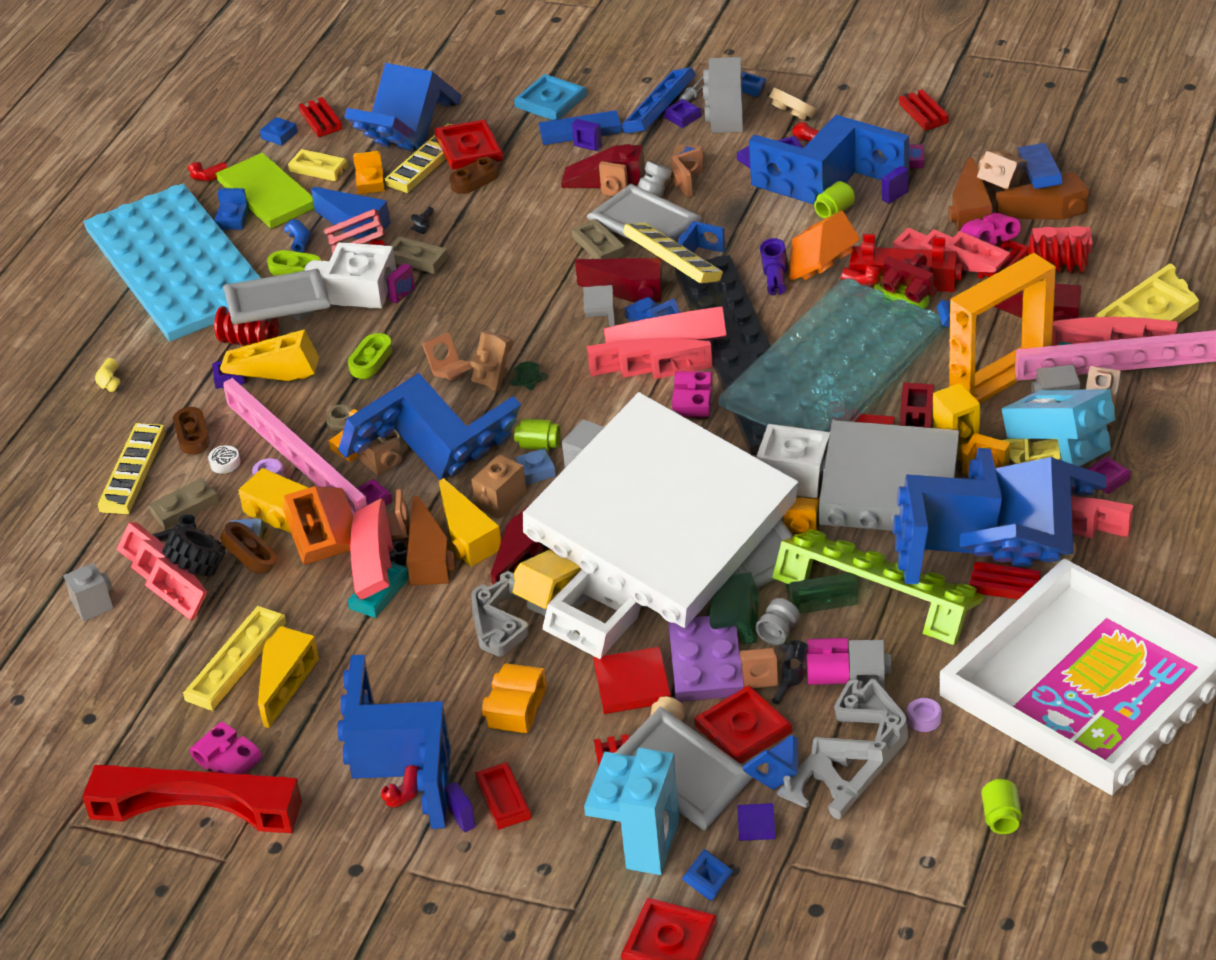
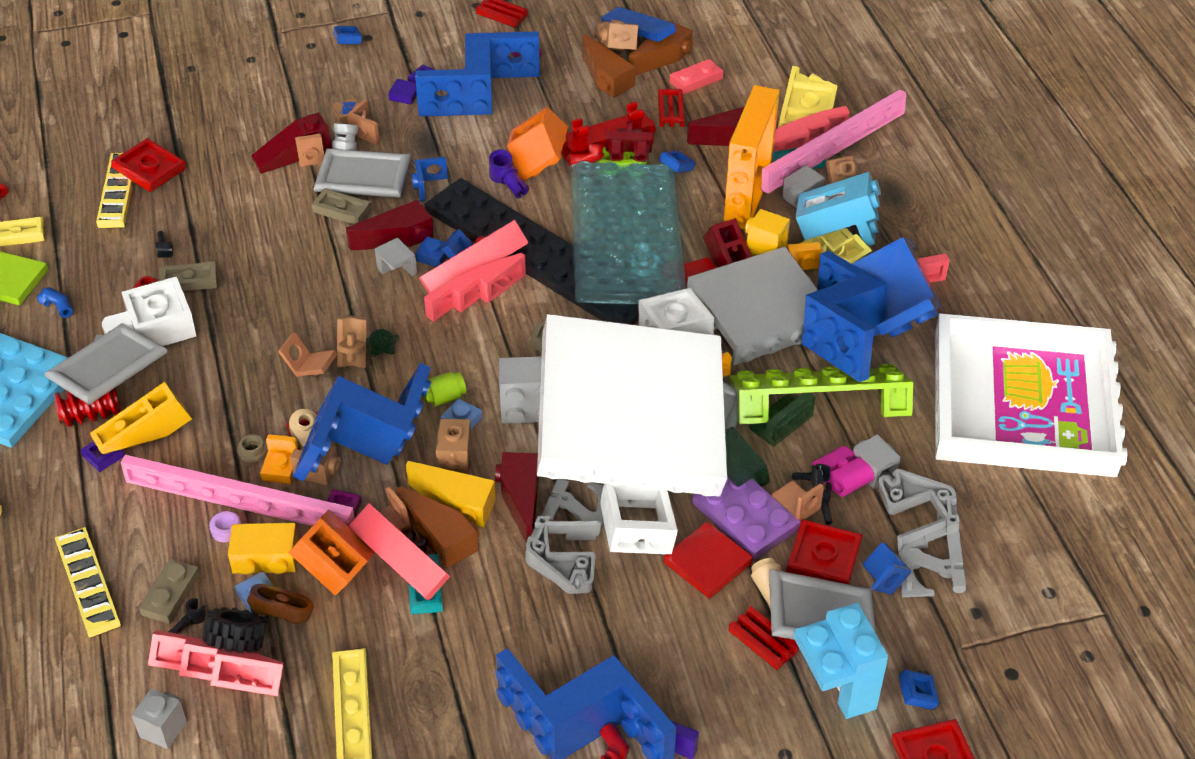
camera: 40 degrees left, 5 degrees up
reddish brown plate [173,407,210,455] -> none
tile [208,445,240,474] -> none
yellow slope [258,626,319,728] -> none
lime plate [267,250,321,276] -> none
blue slope [311,187,390,240] -> none
tile [324,209,386,254] -> none
blue bracket [344,63,462,152] -> none
lime plate [348,333,392,379] -> none
light orange bracket [353,151,385,194] -> none
magenta tile [386,263,415,303] -> none
reddish brown plate [449,157,499,194] -> none
red tile [474,762,531,830] -> none
light orange brick [482,663,547,733] -> none
yellow brick [512,549,582,609] -> none
dark azure tile [514,74,587,120] -> none
blue tile [538,110,622,145] -> none
dark purple tile [572,119,602,151] -> none
blue tile [621,68,696,133] -> none
light yellow tile [623,223,723,283] -> none
dark purple tile [664,99,702,128] -> none
dark pink piece [672,371,713,418] -> none
light grey piece [680,76,704,102] -> none
light grey brick [703,57,743,133] -> none
dark purple tile [737,803,775,841] -> none
light grey wheel [756,598,800,645] -> none
tan plate [769,88,817,121] -> none
red arm [792,122,819,142] -> none
lime brick [814,181,855,219] -> none
dark purple tile [882,166,908,204] -> none
coral slope [893,228,1010,272] -> none
lavender tile [906,698,942,732] -> none
dark pink piece [961,213,1021,245] -> none
red tile [969,561,1041,600] -> none
lime brick [981,779,1022,835] -> none
red piece [1029,234,1089,274] -> none
magenta tile [1088,456,1131,494] -> none

